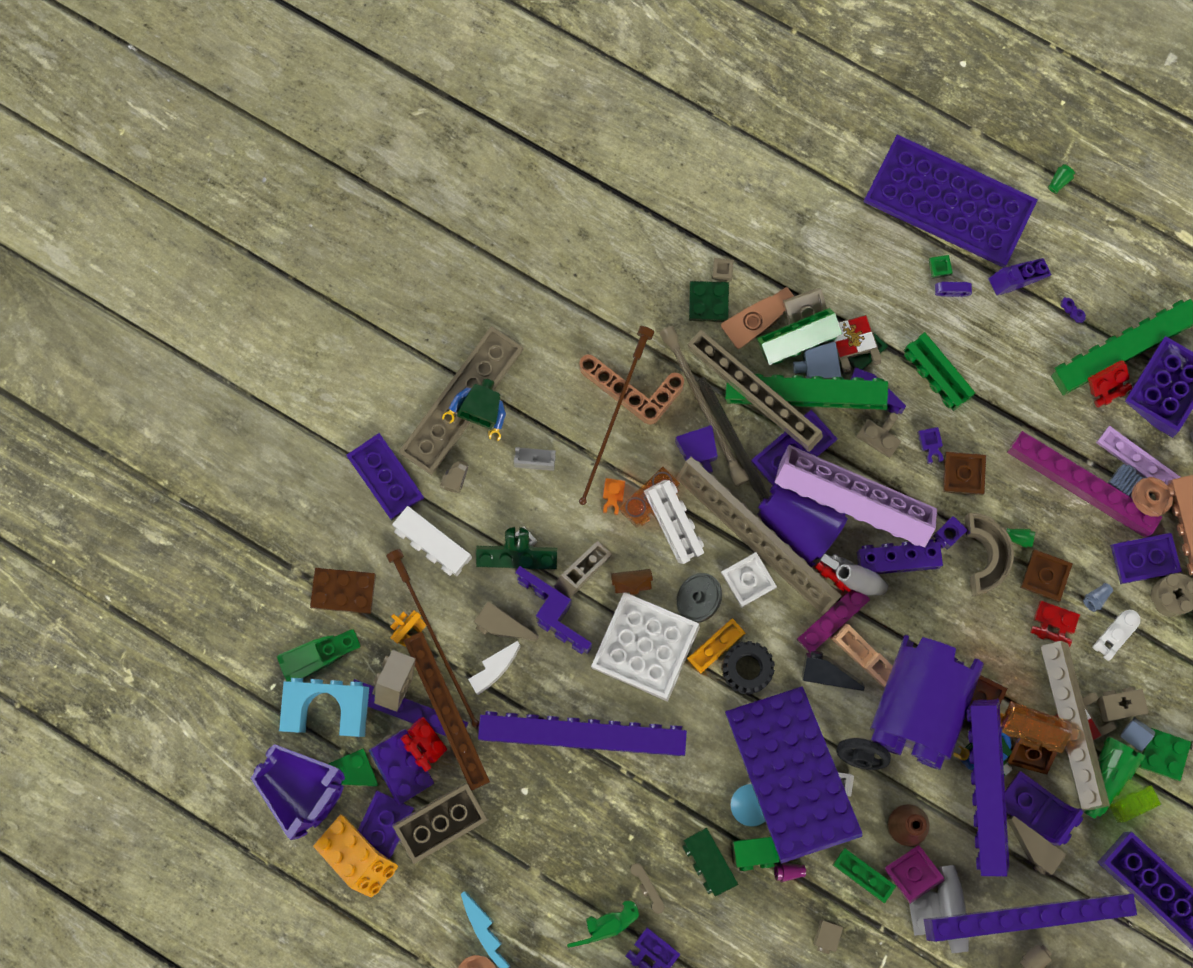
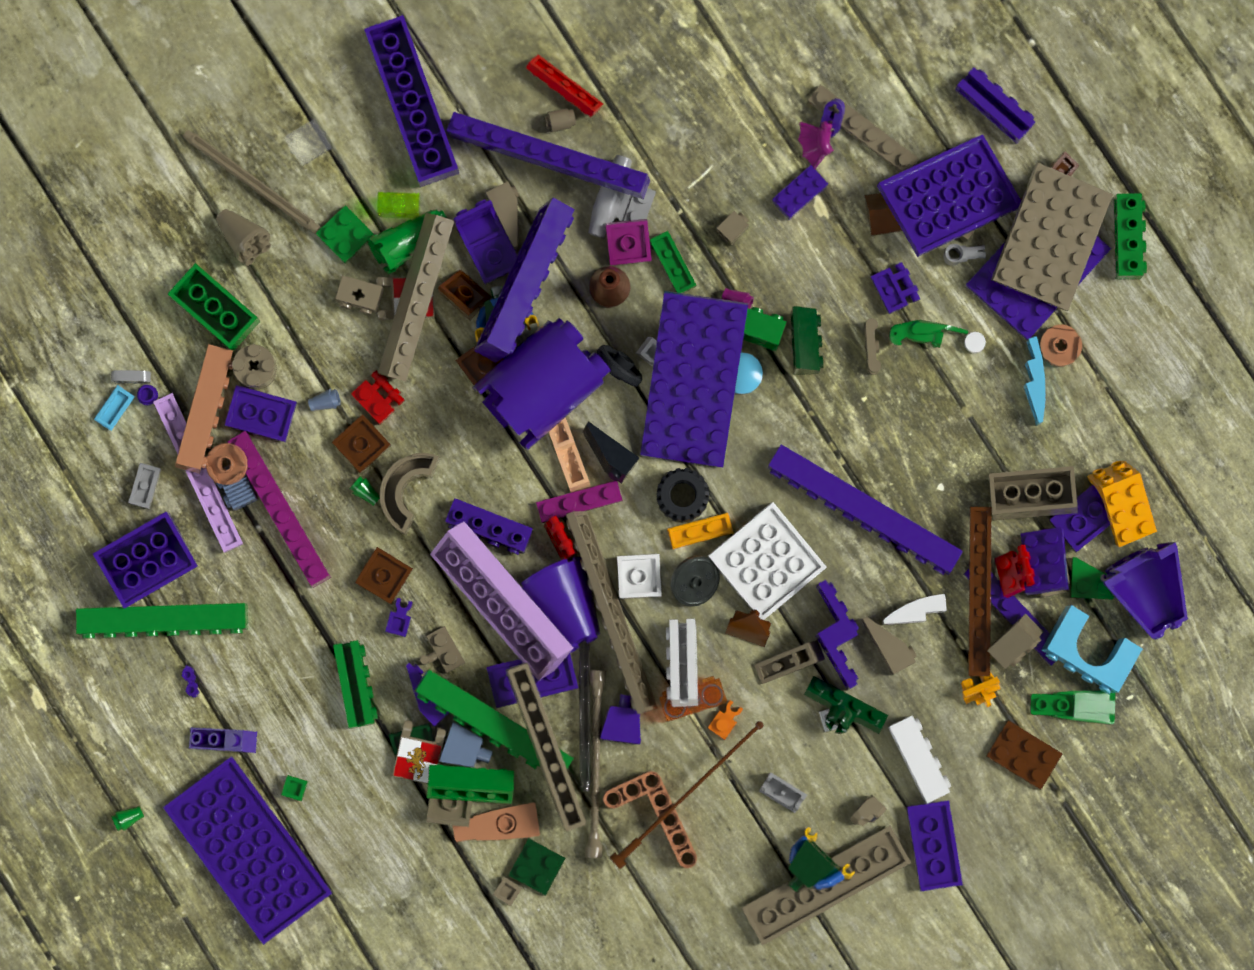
camera: 155 degrees left, 5 degrees up
reddish brown piece [386,549,479,728] -> none
light grey plate [821,554,888,596] -> none
dark purple brick [933,516,967,550] -> none
dark purple beam [935,282,972,297] -> none
clear orange piece [1001,701,1072,753] -> none
red plate [1088,360,1132,407] -> none
white plate [1092,610,1140,661] -> none
sand blue panel [1120,717,1155,751] -> none
none -> white piece [964,332,986,354]

